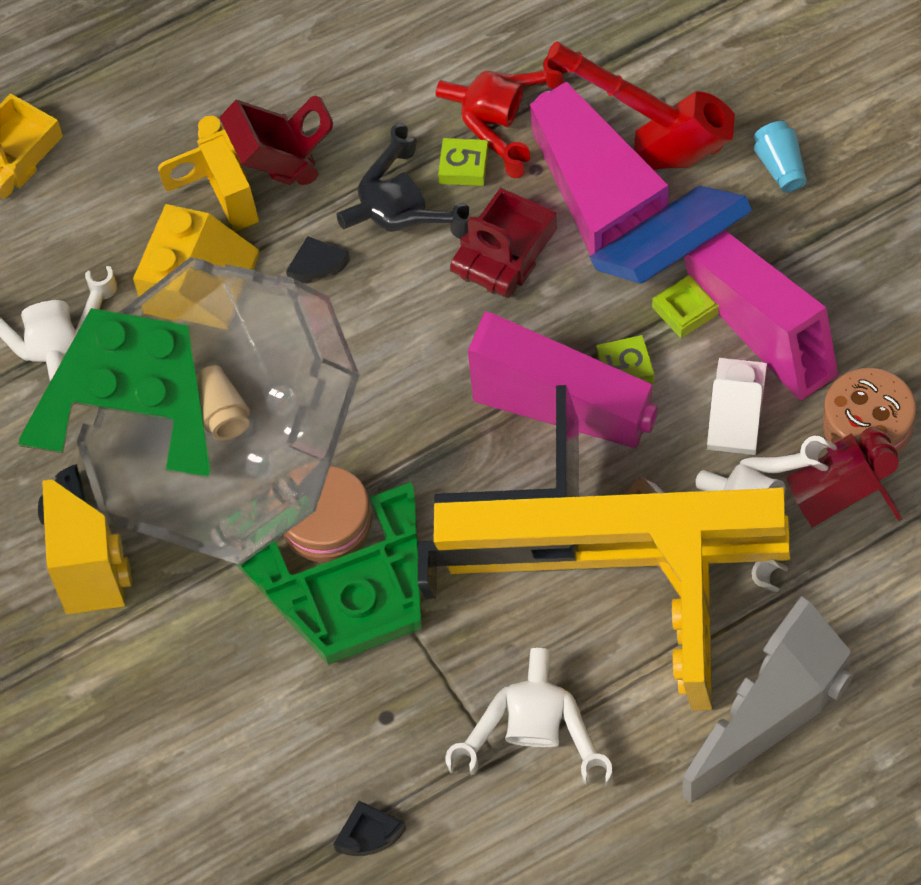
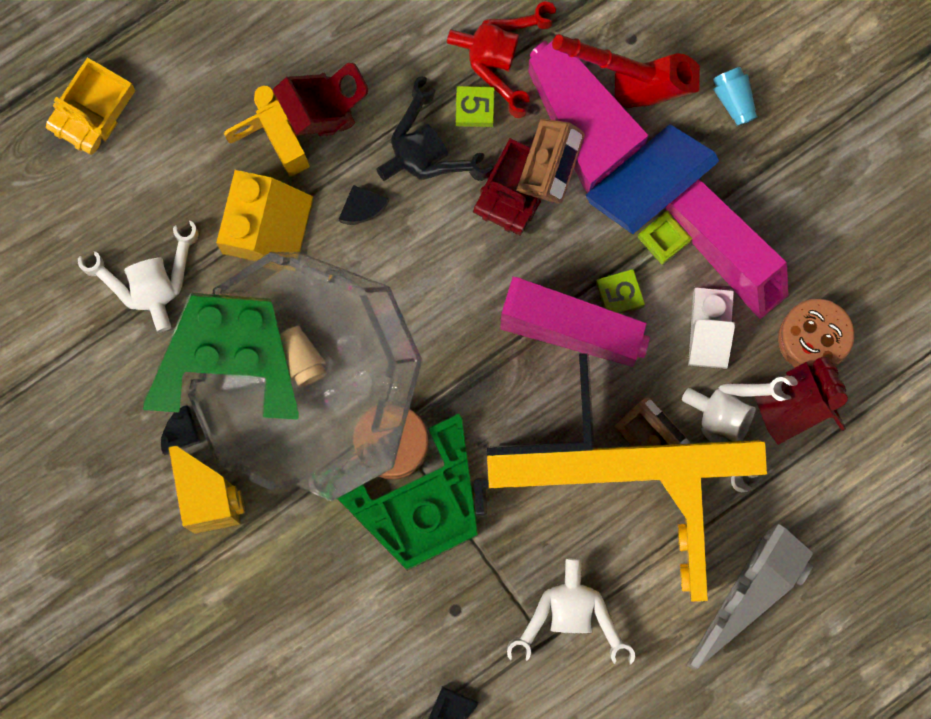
camera: 10 degrees left, 20 degrees up
none -> medium nougat slope [517,119,585,204]

